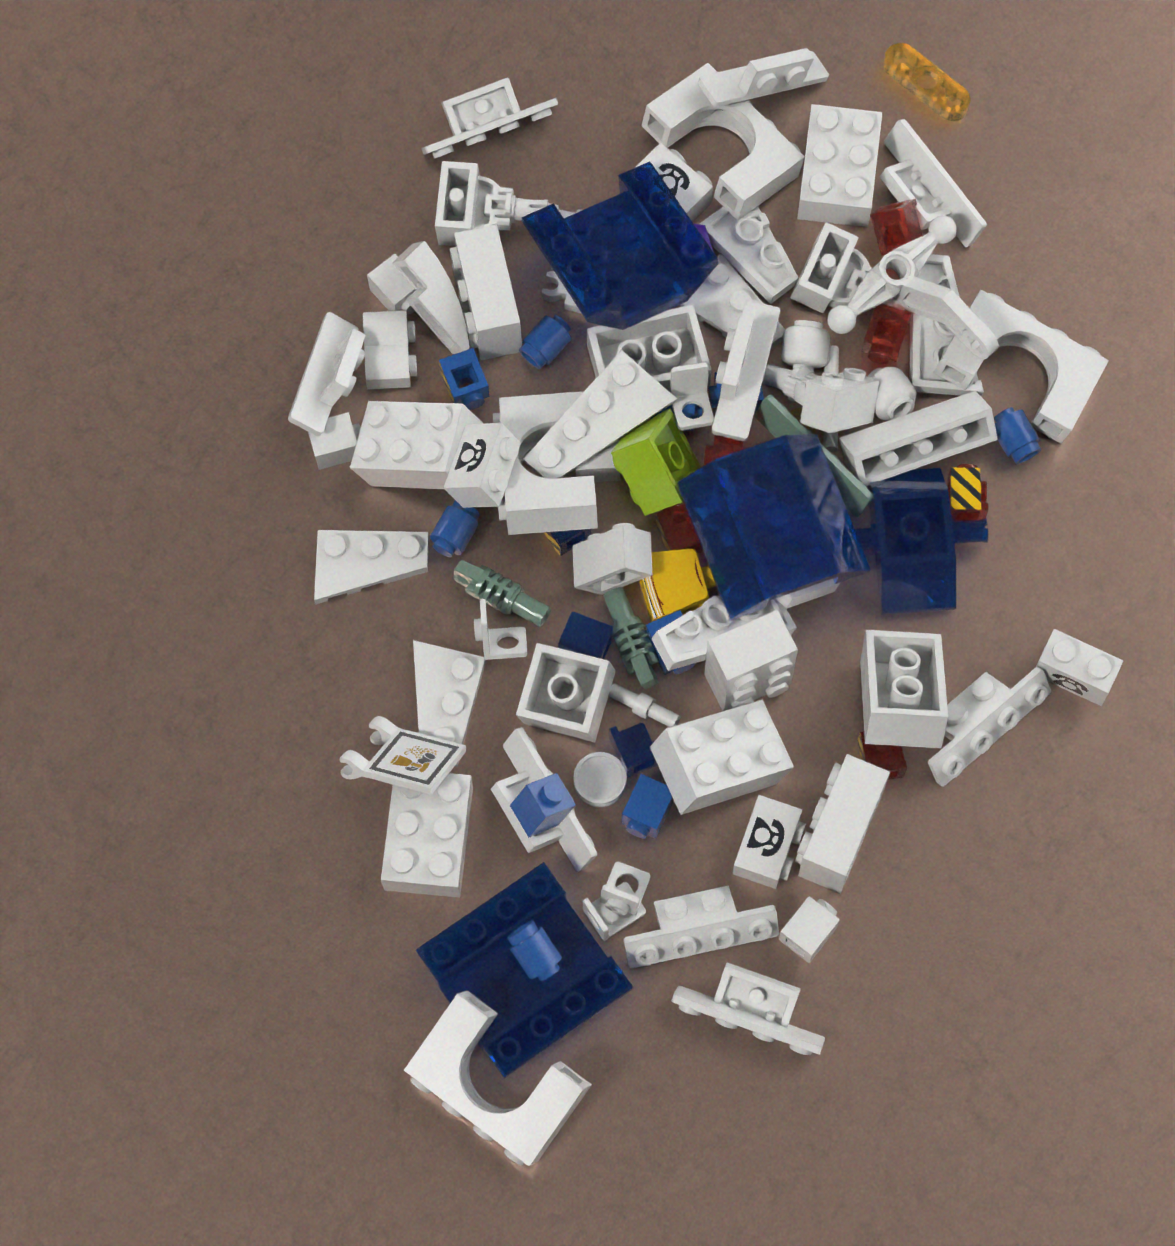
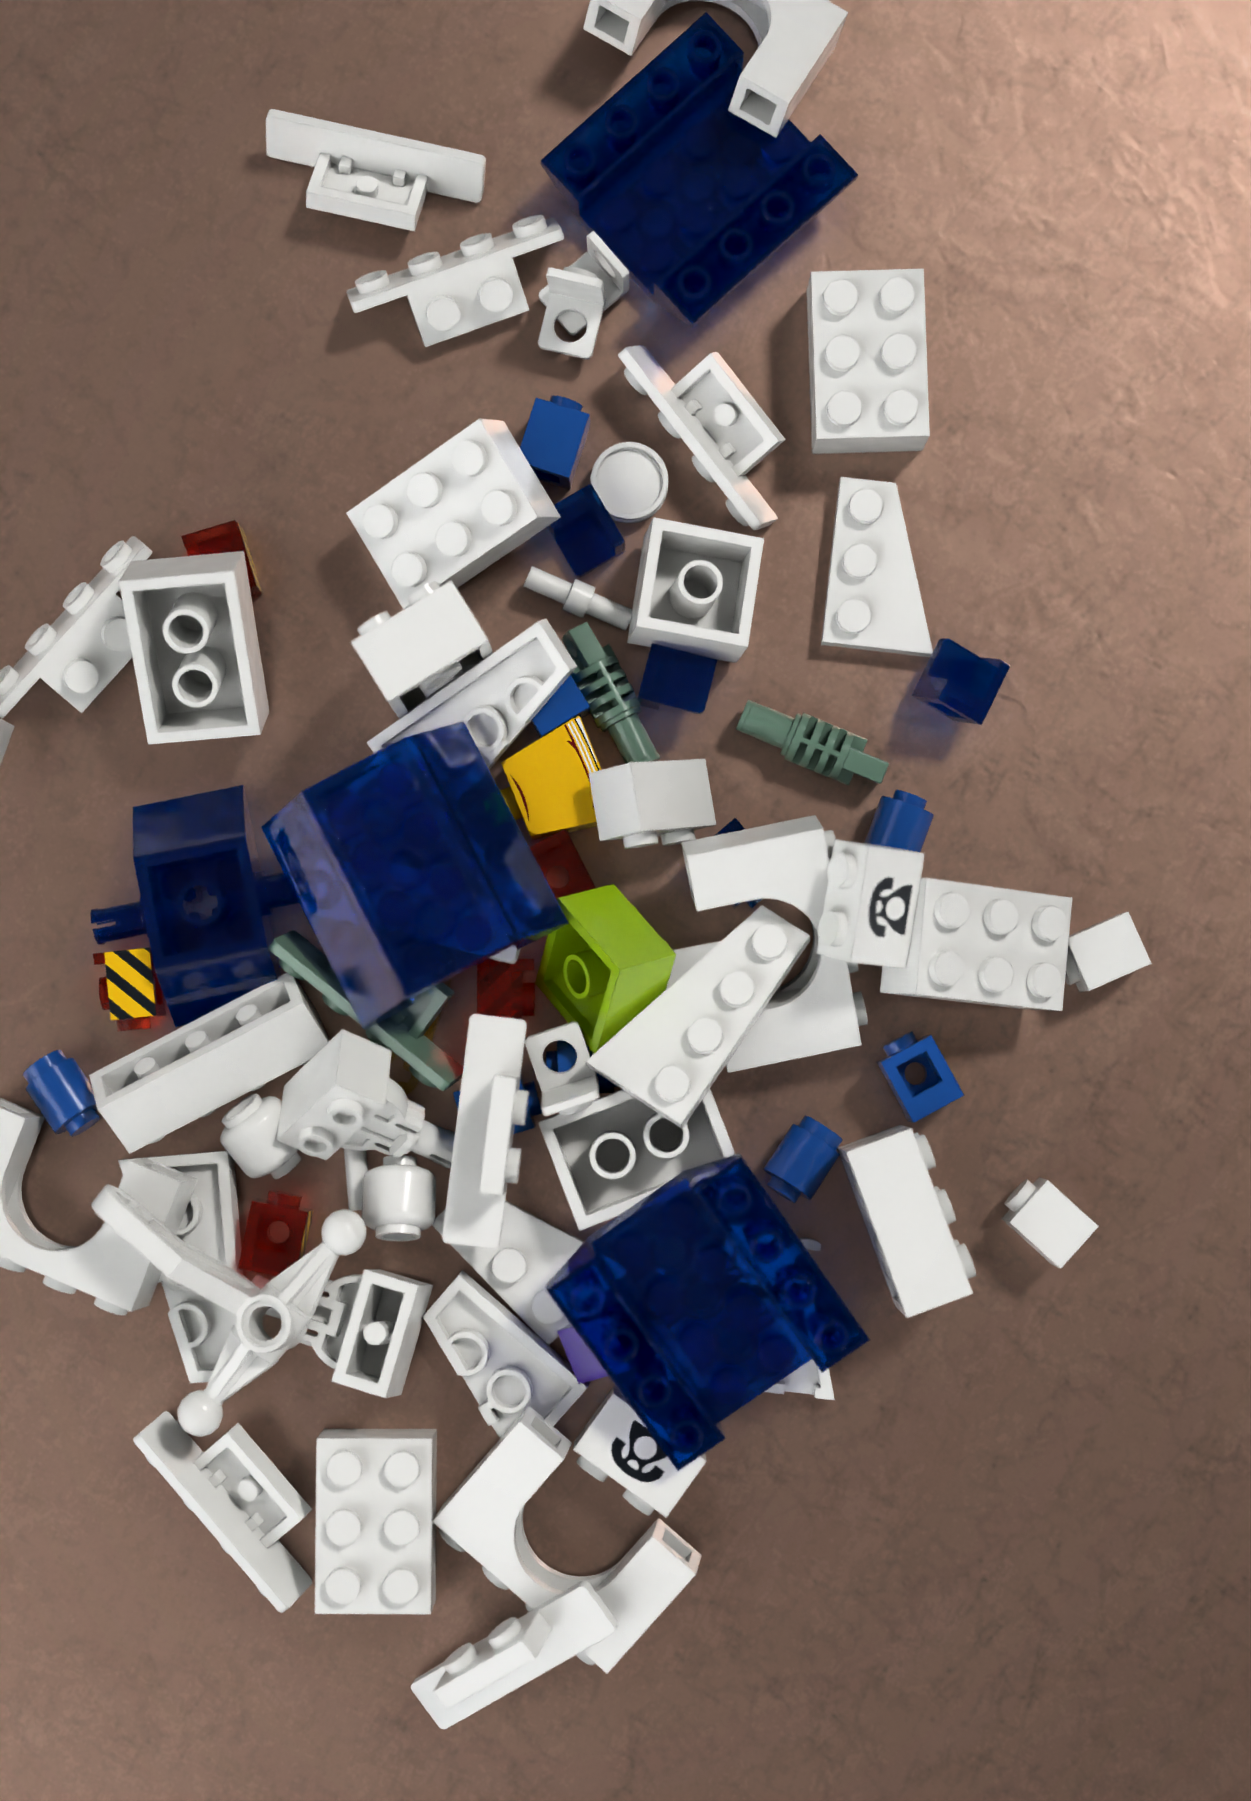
camera: 170 degrees right, 15 degrees up
white bracket [288,312,366,436] -> none
white wing [314,530,429,605] -> none
white flag [340,716,466,795] -> none
white brick [363,310,417,390] -> none
white slope [393,241,470,354] -> none
white bracket [421,77,558,159] -> none
white brick [435,161,548,246] -> none
white bracket [474,599,527,660] -> none
blue brick [507,920,562,981] -> none
blue brick [510,773,576,838] -> none
white brick [733,795,806,889] -> none
white brick [779,896,840,963] -> none
white brick [795,754,890,894] -> none
clear red brick [870,198,923,256] -> none
clear yellow beam [884,43,971,122] -> none
none -> clear blue panel [911,638,1010,725]

